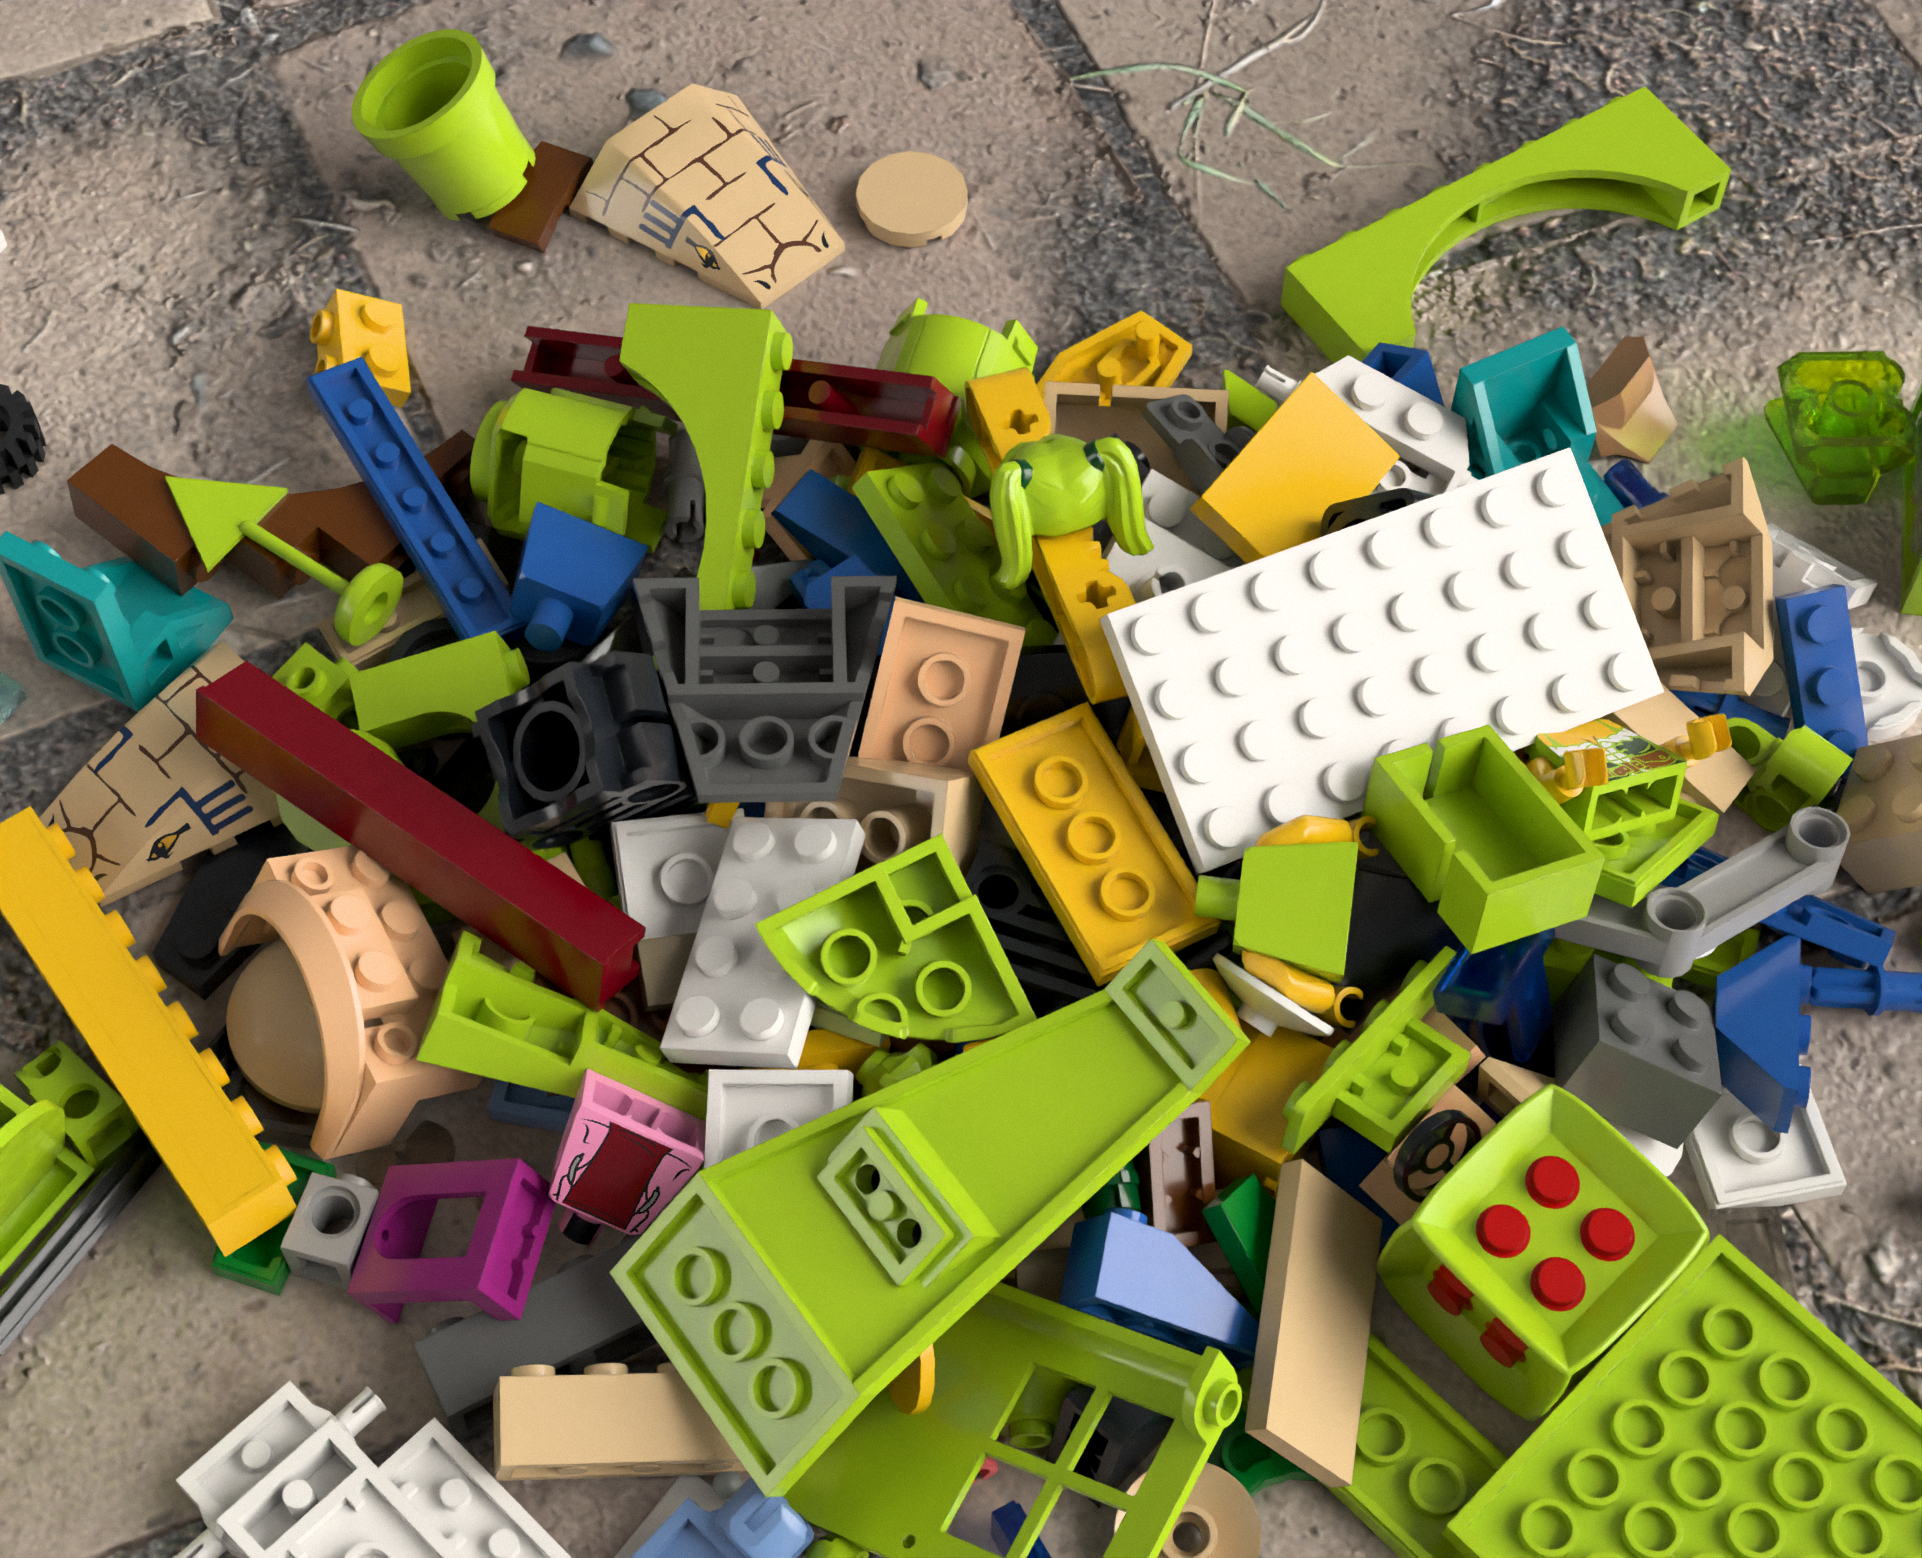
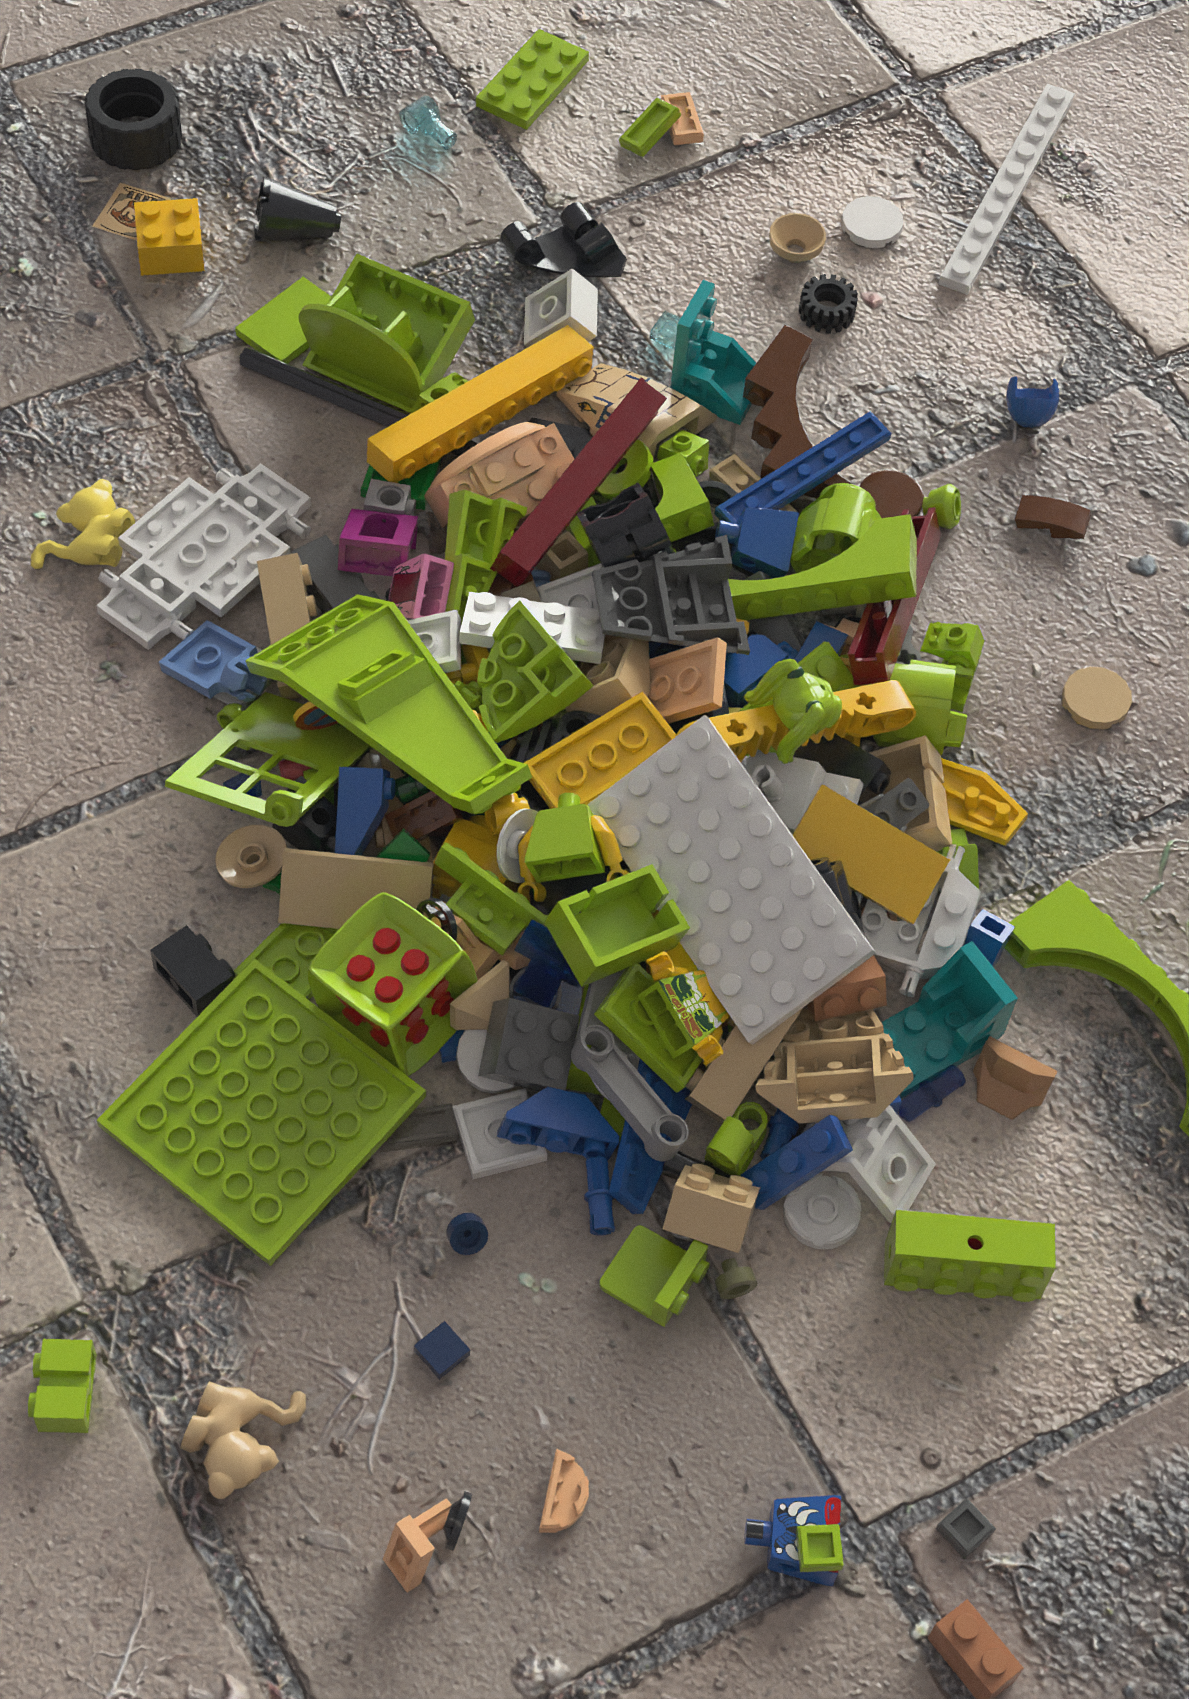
camera: 80 degrees right, 0 degrees up
lime piece [165,476,404,646] -> none
yellow bracket [310,289,411,407] -> none
lime piece [351,29,536,221] -> none
tan wedge [569,83,845,309] -> none
clear neon green piece [1763,351,1916,505] -> none
none -> reddish brown tile [859,470,924,518]
none -> lime tile [920,622,985,712]
none -> lime cone [922,484,961,529]
none -> blue hair [1006,376,1059,428]

